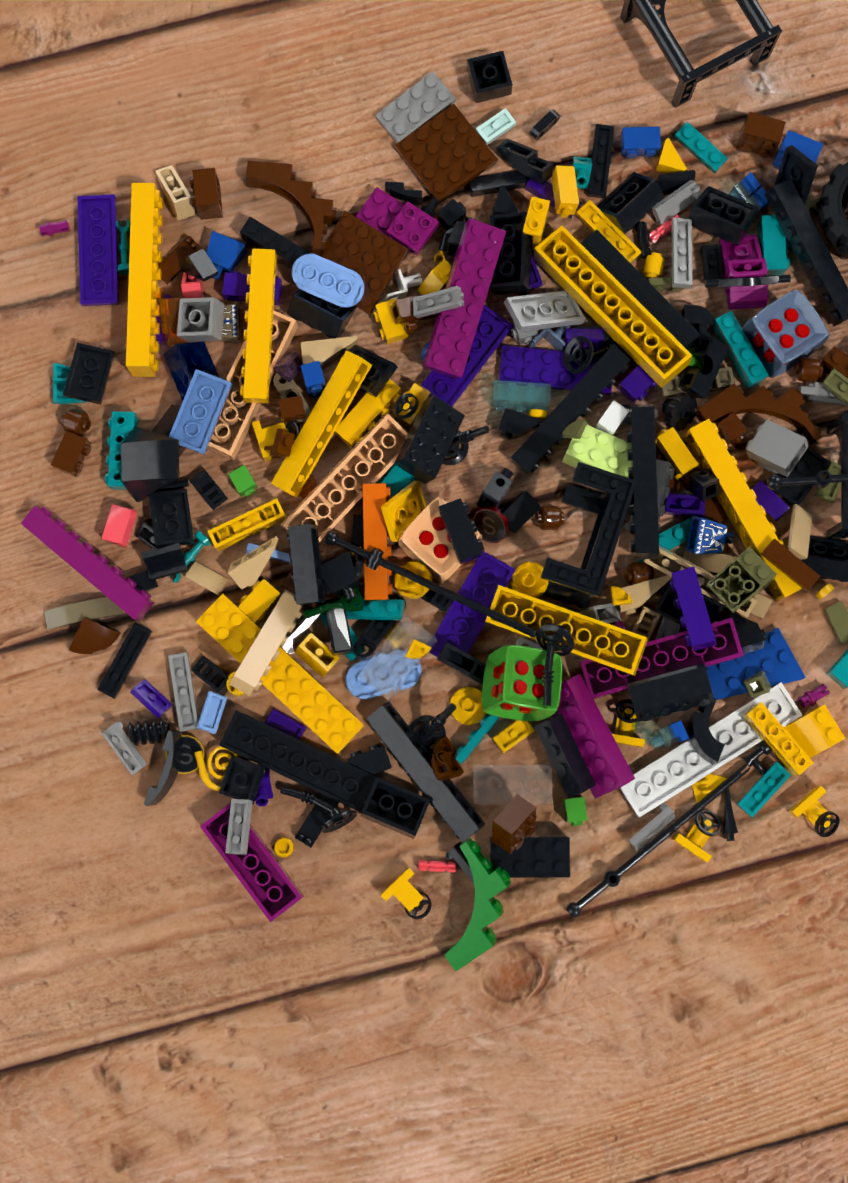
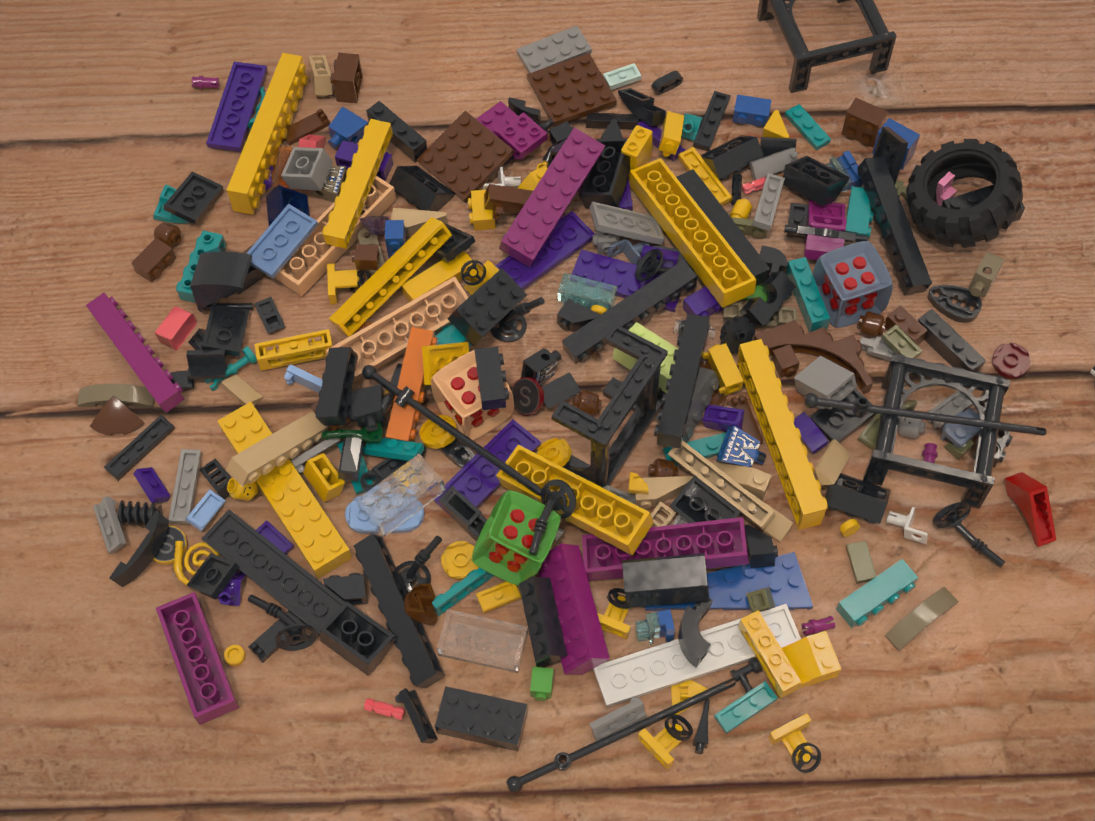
camera: 15 degrees right, 20 degrees down
slope [181,249,219,282] -> none
light grey hinge [225,799,253,855] -> none
bright green brick [228,465,258,497] -> none
tan slope [228,537,278,589] -> none
yellow brick [238,579,282,624] -> none
reddish brown arch [246,161,337,256] -> none
reddish brown bracket [264,429,295,459] -> none
light blue tile [292,254,365,307] -> none
yellow piece [381,867,432,920] -> none
yellow tile [405,639,431,659] -> none
light grey hinge [413,286,464,318] -> none
green arch [444,838,511,972] -> none
black brick [467,51,513,103] -> none
reddish brown brick [492,794,537,854] -> none
olive tile [562,419,587,439] -> none
white slope [595,401,629,435] -> none
dark purple brick [669,567,717,651] -> none
black brick [689,469,719,502] -> none
olive slope [706,546,777,613] -> none
reddish brown tile [761,539,820,592] -> none

